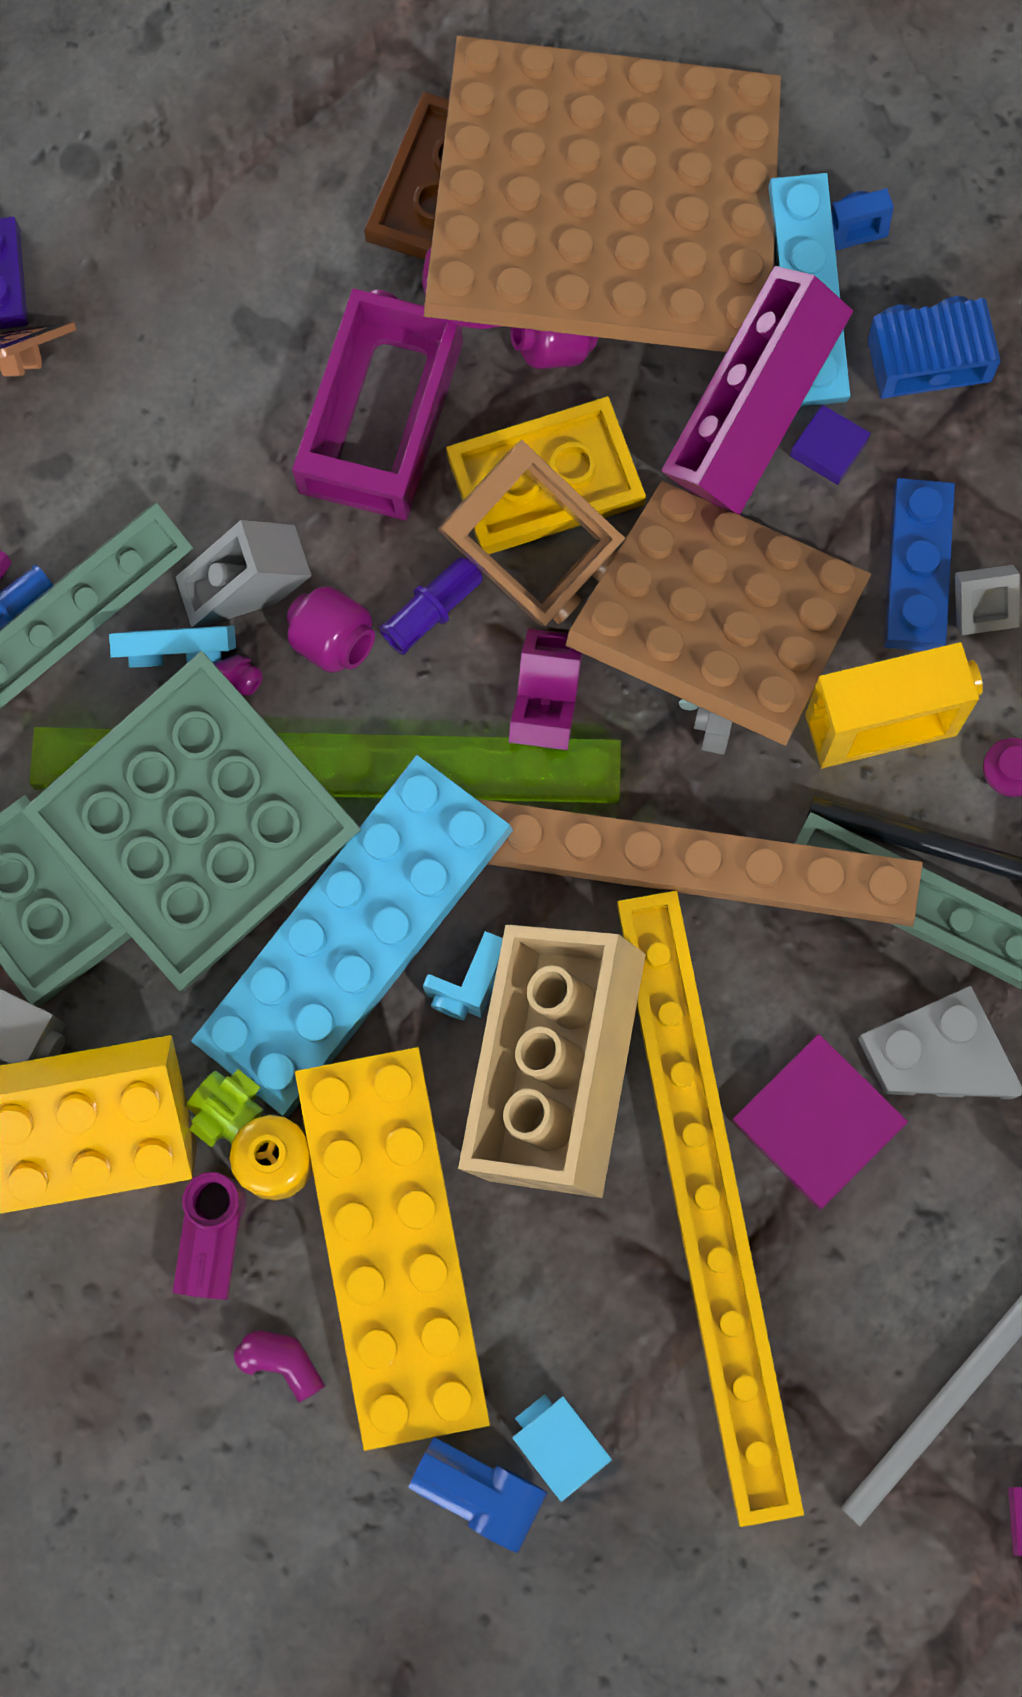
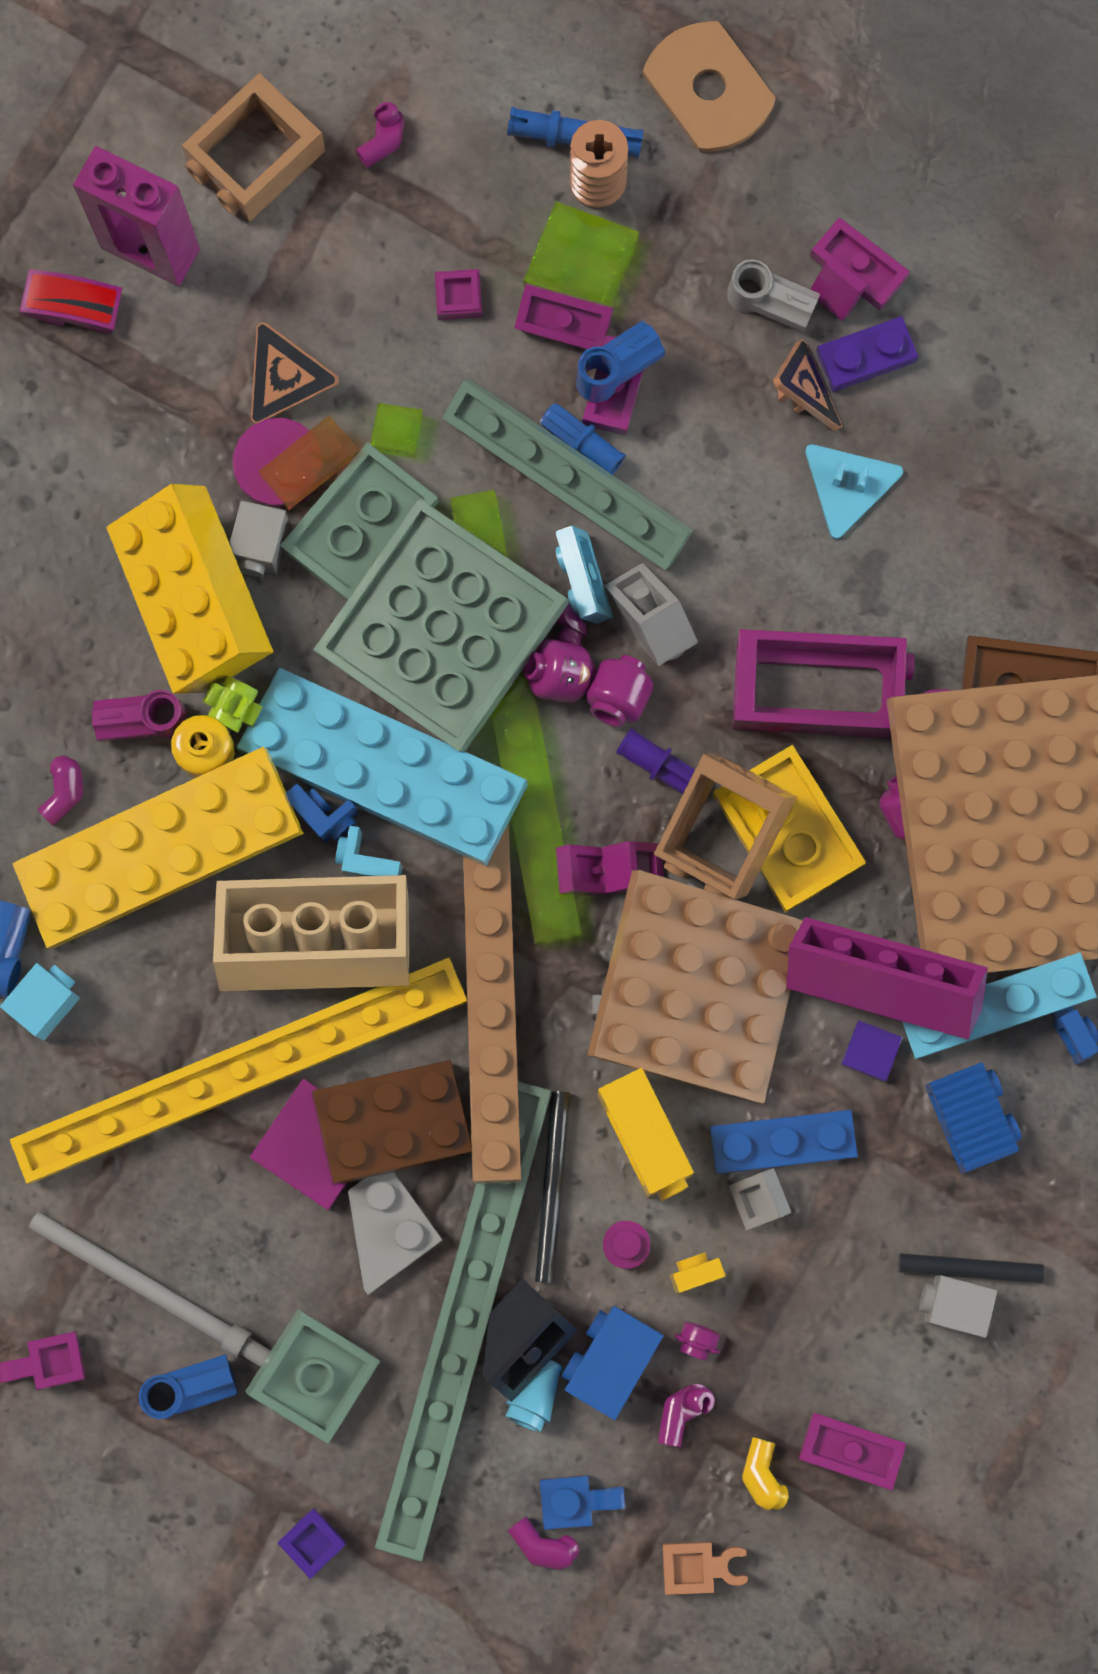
camera: 75 degrees right, 5 degrees up
none -> blue bracket [286,784,359,844]
none -> reddish brown plate [311,1060,472,1186]
none -> magenta head [524,639,596,704]
none -> medium azure piece [805,444,903,540]

